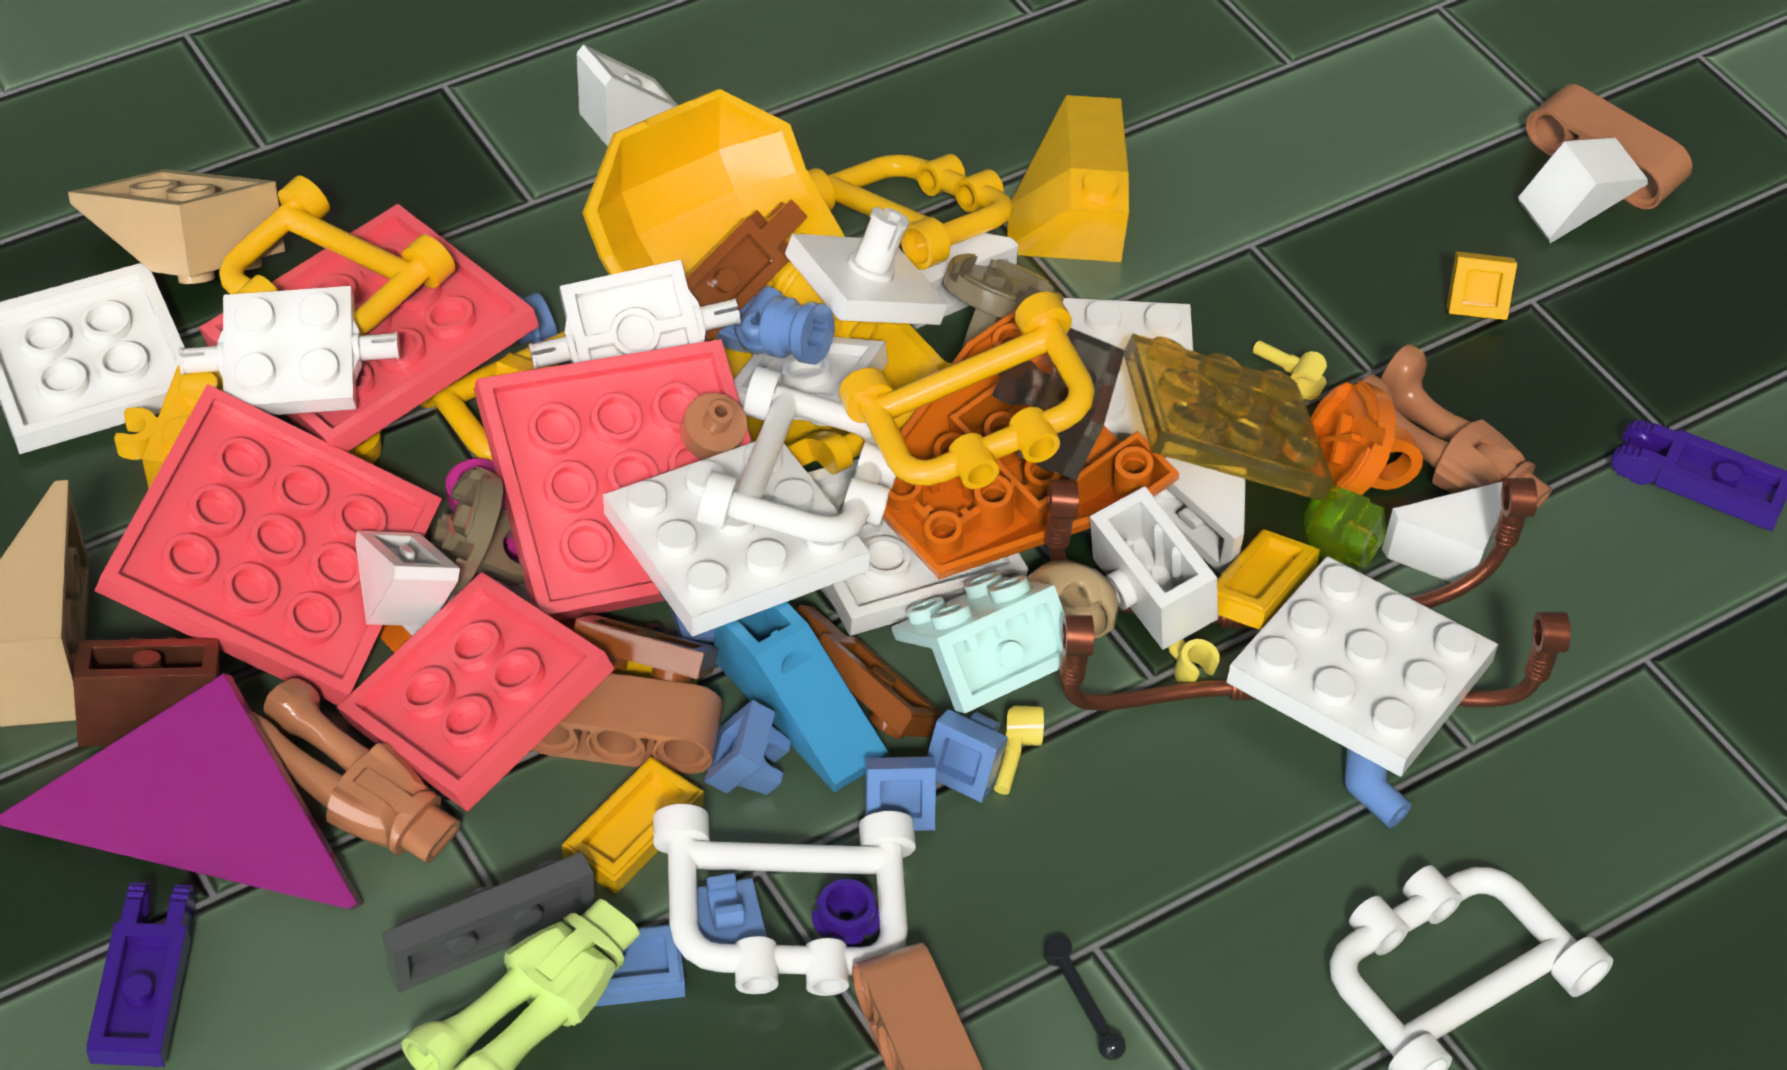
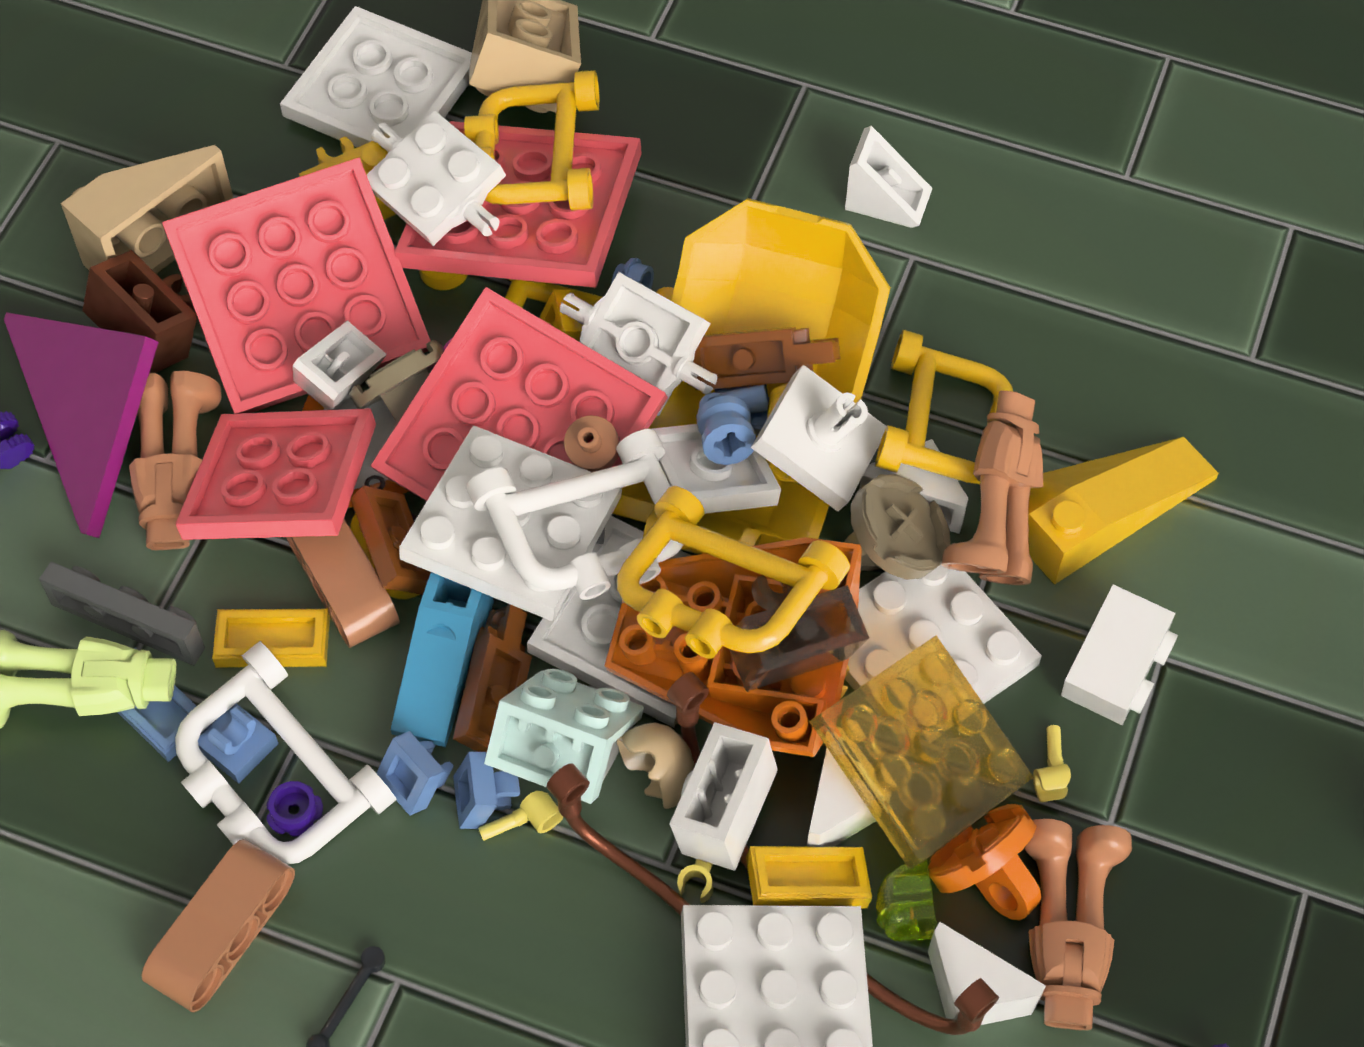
camera: 55 degrees right, 10 degrees up
medium blue tile [704,700,791,795] -> none
yellow tile [1446,251,1517,320] -> none
none -> nougat piece [941,391,1043,585]
none -> white brick [1061,584,1178,725]

